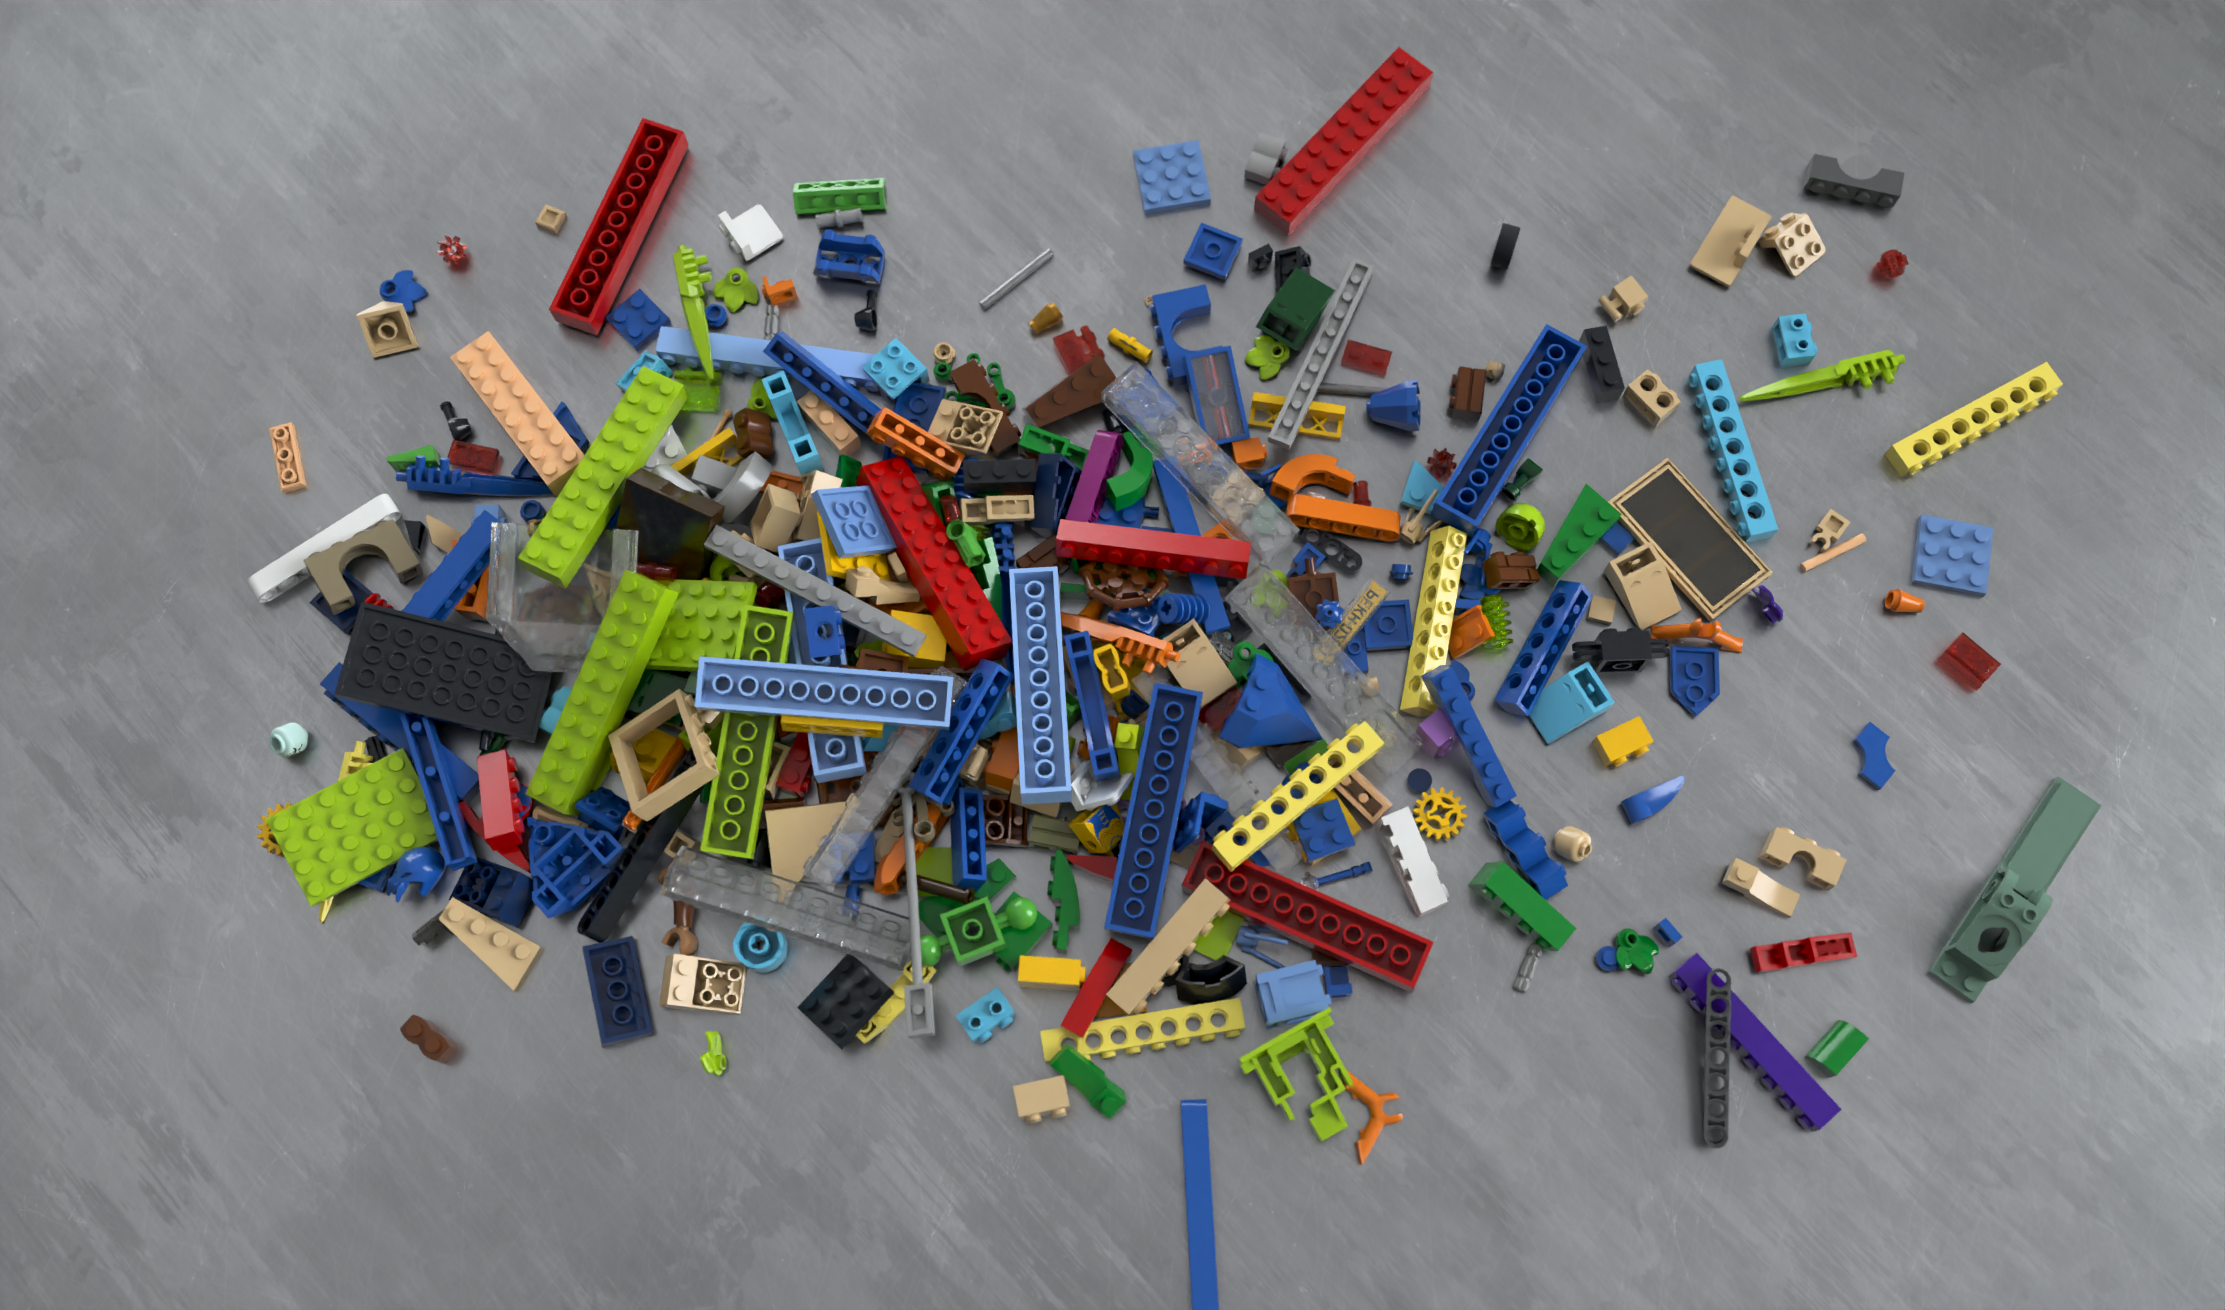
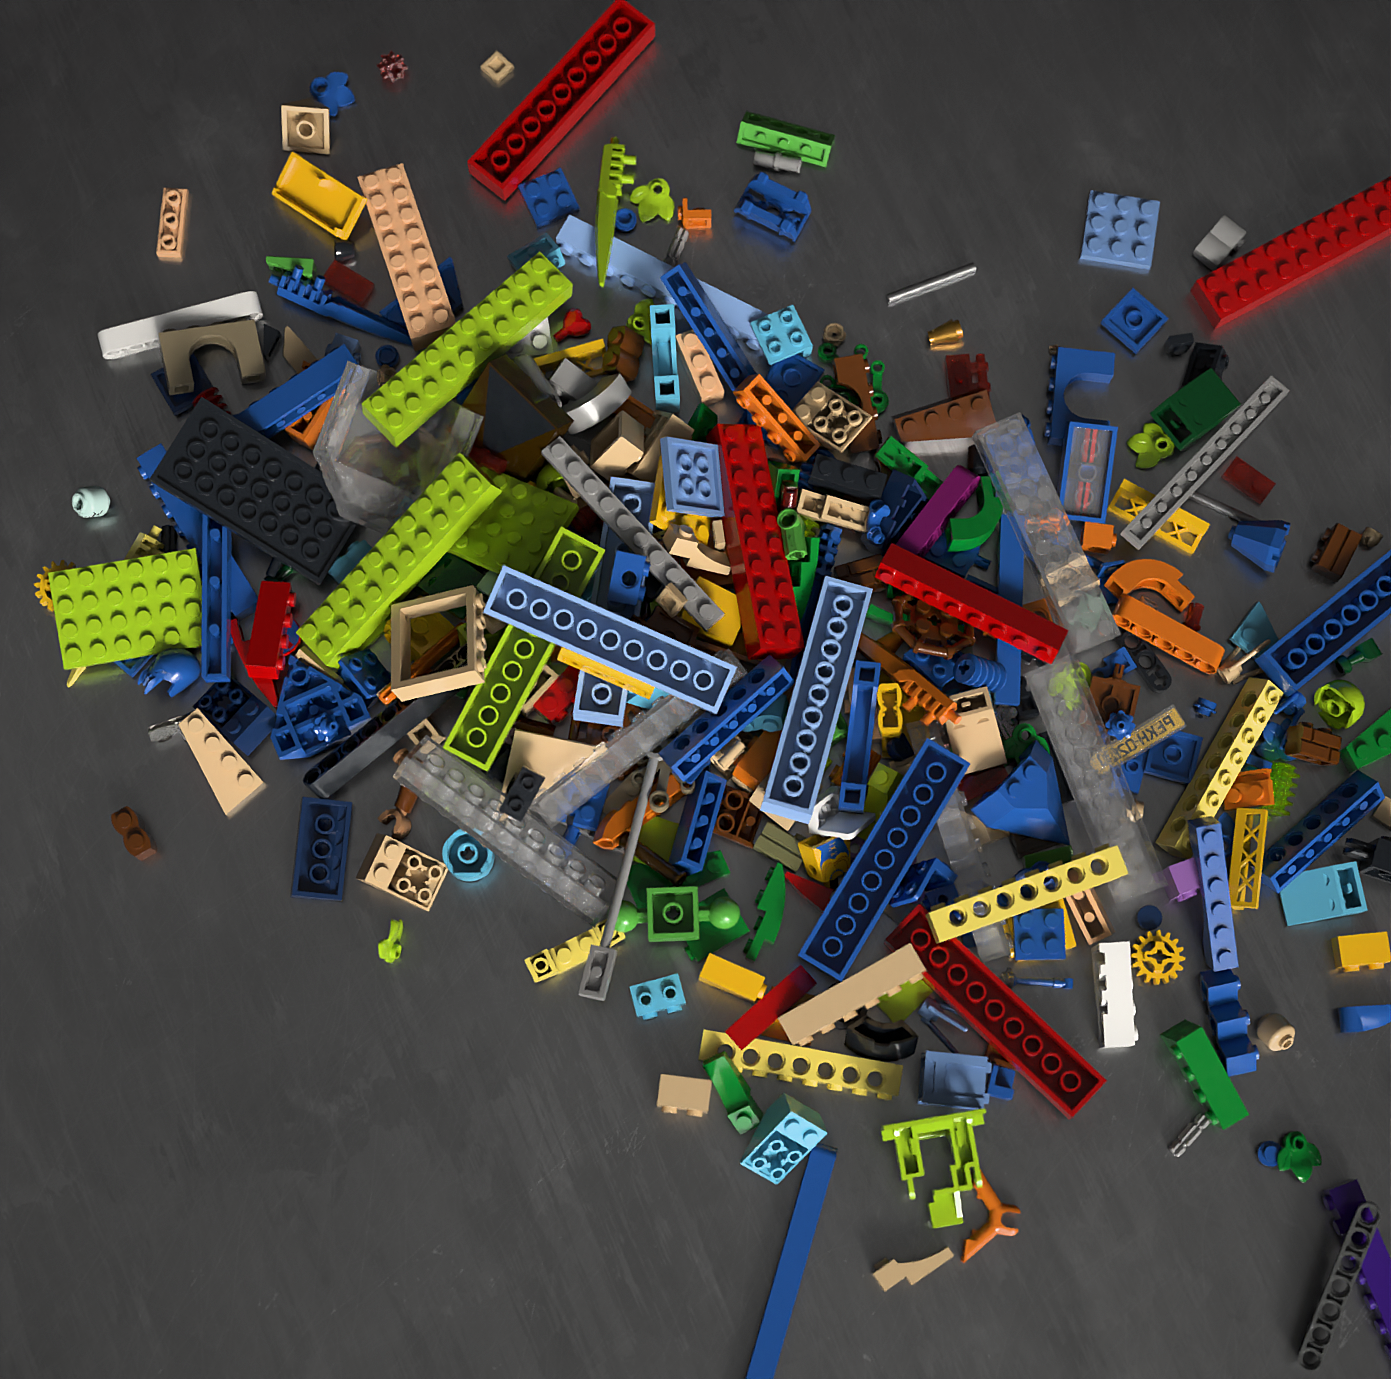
camera: 15 degrees right, 5 degrees up
clear neon green plate [674,368,722,411] -> none
light nougat hinge [704,409,733,443] -> none
white bracket [718,204,783,261] -> none
black plate [797,952,895,1050] -> none
black bar [854,289,878,330] -> none
yellow pin [1107,328,1153,363] -> none
clear red gear [1427,448,1457,478] -> none
blue tile [1653,918,1683,947] -> none
none -> yellow container [272,152,367,240]
none -> blue plant [312,712,340,742]
none -> black pin [499,765,545,822]
none -> red rock [553,308,591,343]
none -> tan tile [655,582,688,618]
none -> medium azure slope [740,1092,827,1184]
none -> blue piece [866,499,890,544]
none -> tan slope [871,1246,954,1291]
none -> yellow fence [1229,808,1268,910]

